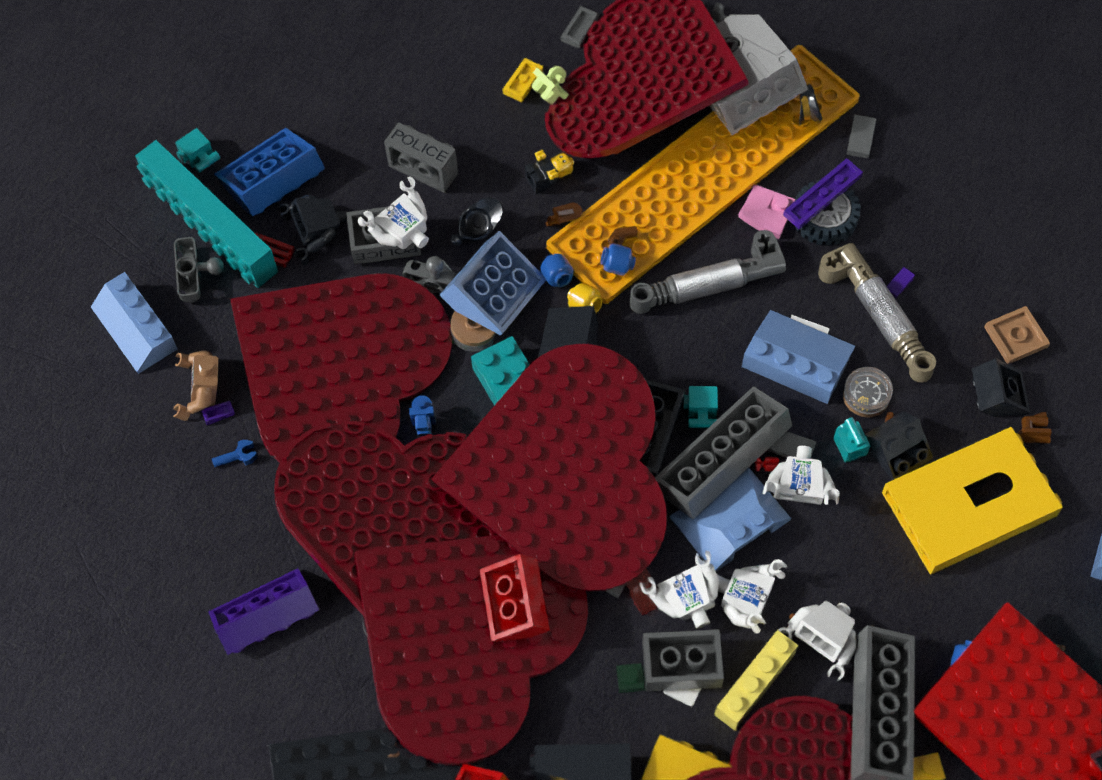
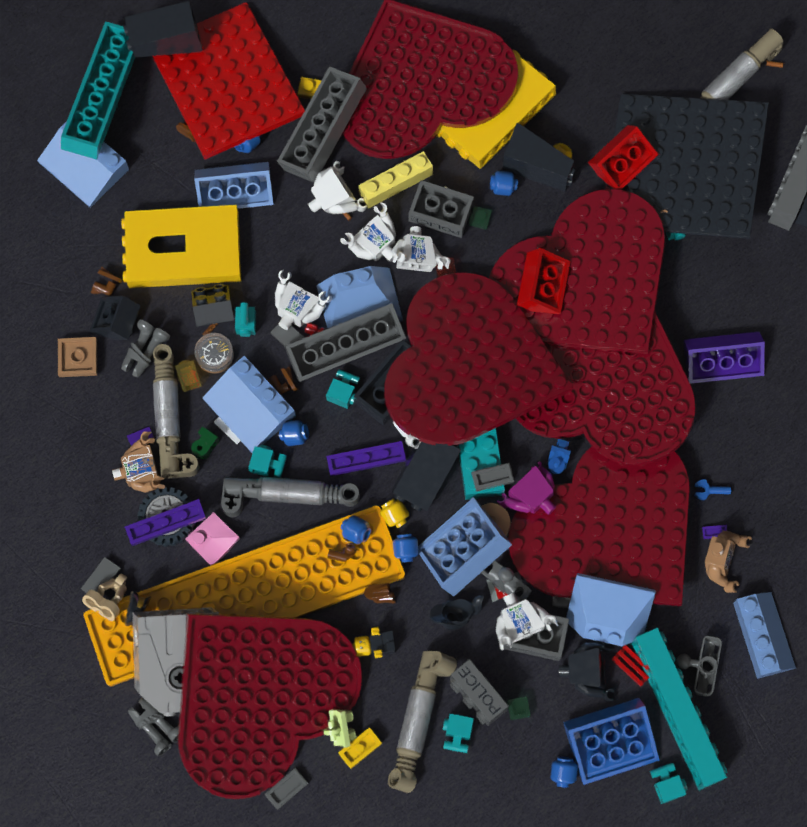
camera: 160 degrees left, 10 degrees up
none -> tan piece [82,574,127,621]
none -> medium nougat torso [112,432,165,493]
none -> dark grey piece [121,319,171,378]
none -> clear yellow brick [175,360,202,392]
none -> dark green leg [191,427,220,459]
none -> medium blue slope [194,162,273,209]
none -> teal brick [249,445,287,478]
none -> reddish brown piece [267,367,298,395]
none -> blue head [279,420,309,446]
none -> dark purple plate [326,441,406,476]
none -> piece [388,651,457,793]
none -> teal brick [443,714,474,753]
none -> dark grey tile [471,463,514,492]
none -> blue head [490,171,518,196]
none -> magenta torso [497,461,556,515]
none -> clear green plate [507,697,530,721]
none -> blue head [550,757,578,787]
none -> medium blue slope [566,573,656,646]

